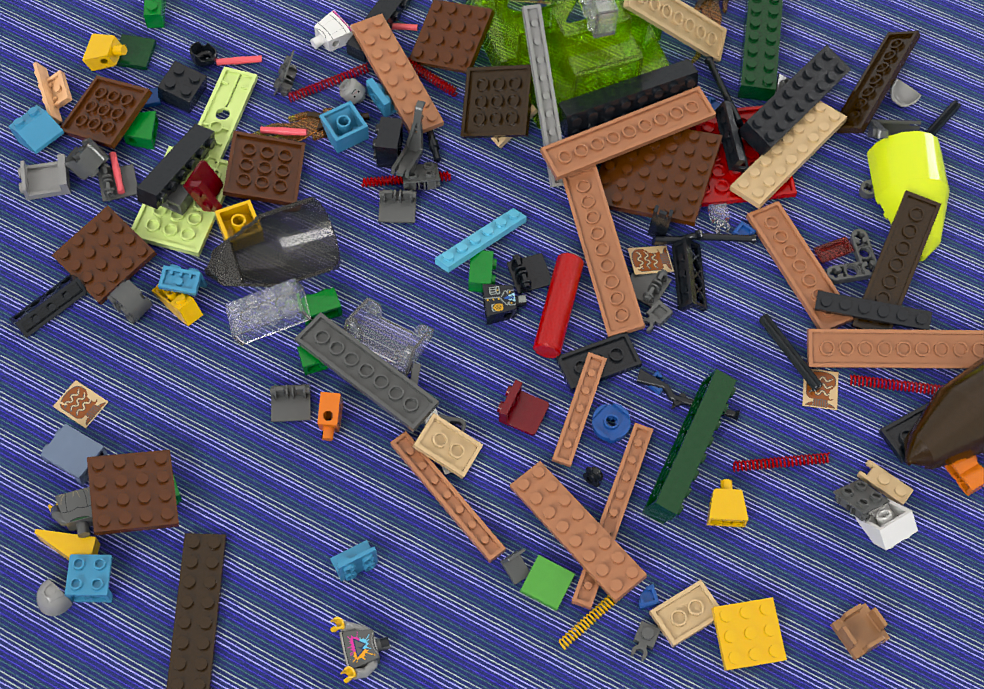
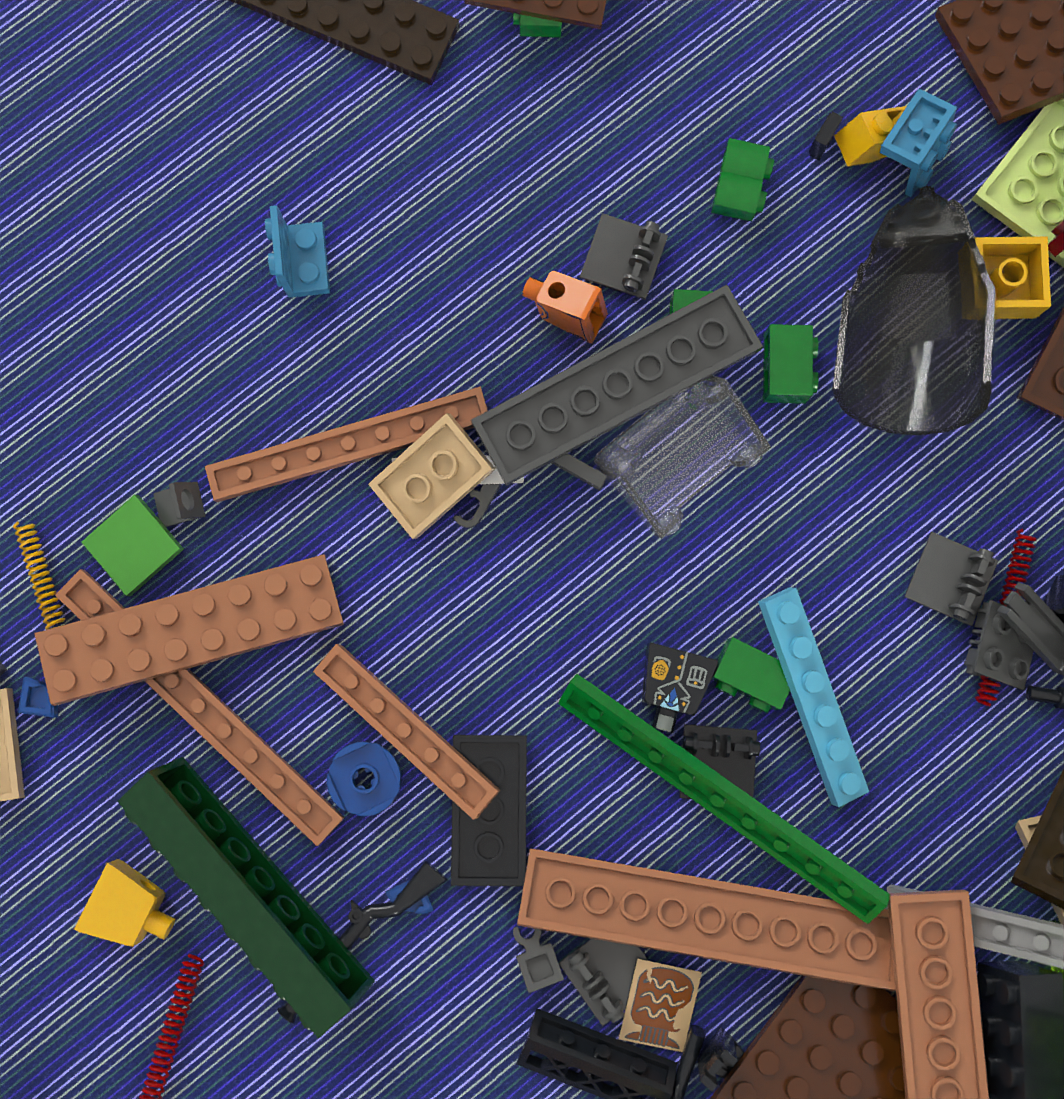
camera: 115 degrees right, 20 degrees up
dark grey brick [107,279,153,324] -> none
clear brick [225,278,311,346] -> none
torso [330,617,391,683] -> none
dark red bracket [497,380,549,436] -> none
red cylinder [533,253,584,358] -> none
black plate [583,467,603,487] -> none
none -> green plate [558,674,890,924]
none -> green brick [711,138,774,222]
none -> black tile [809,112,843,161]

